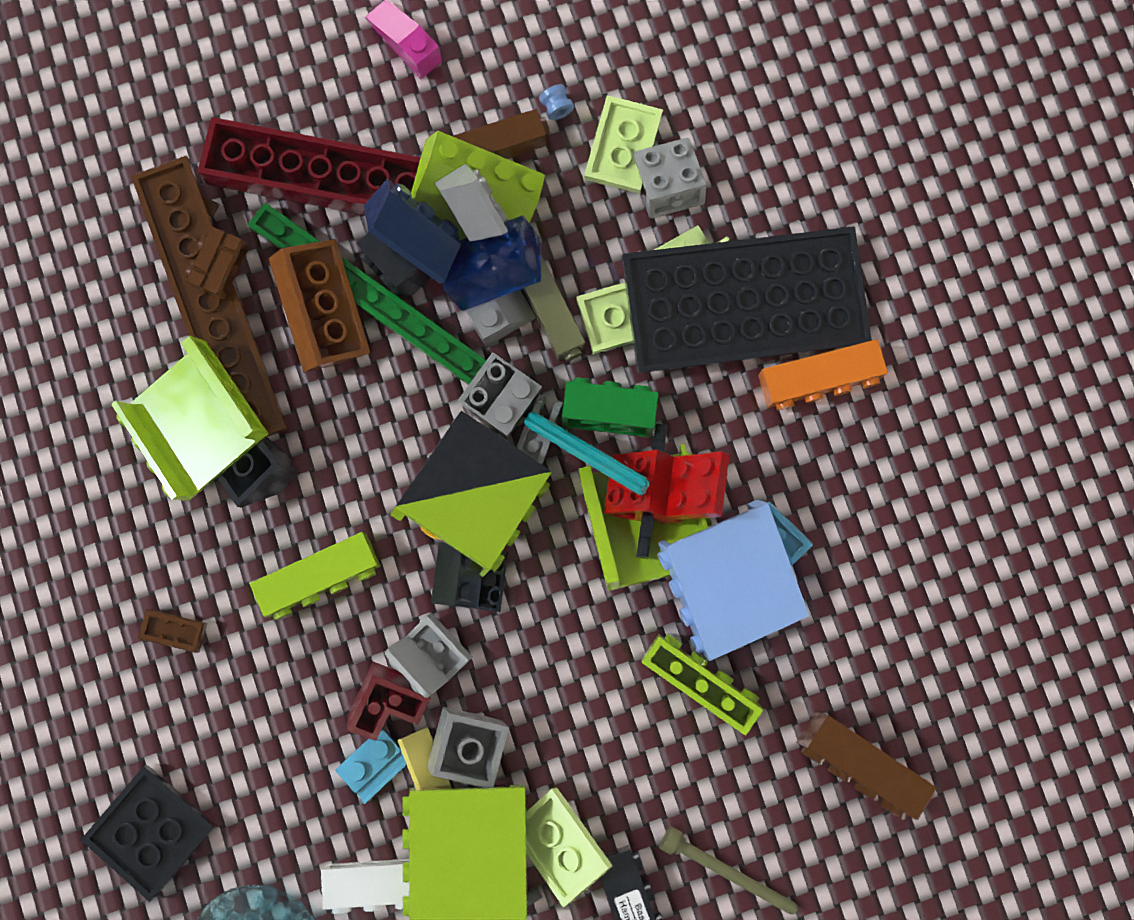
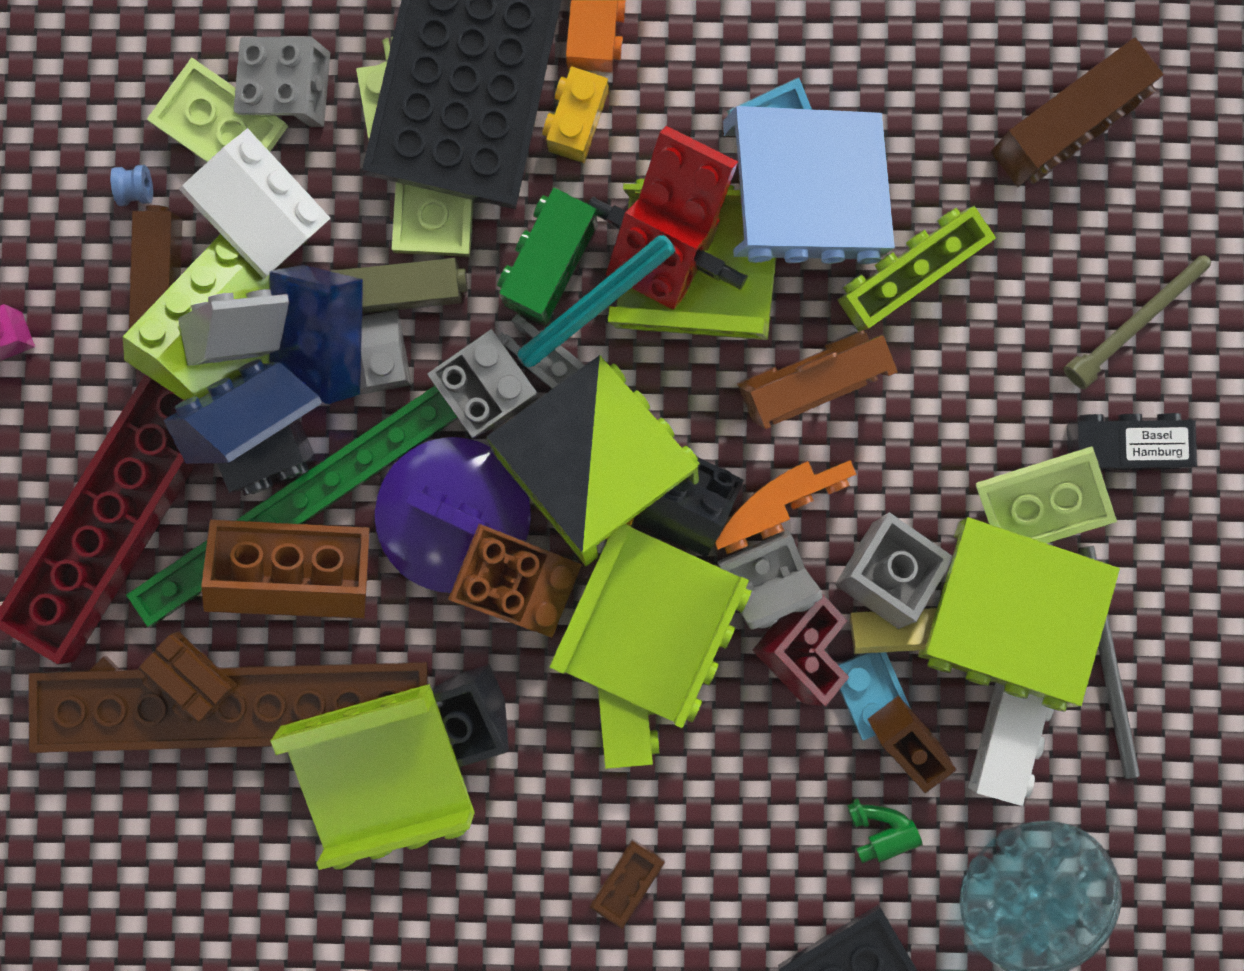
camera: 70 degrees left, 5 degrees up
none -> white slope [179,128,330,279]
none -> dark purple bracket [375,437,531,593]
none -> dark orange slope [448,524,582,638]
none -> yellow brick [542,66,608,163]
none -> lime panel [549,524,752,728]
none -> orange slope [714,460,857,554]
none -> dark orange piece [737,330,898,429]
none -> green plant [847,798,923,863]
none -> reddish brown brick [867,695,957,793]

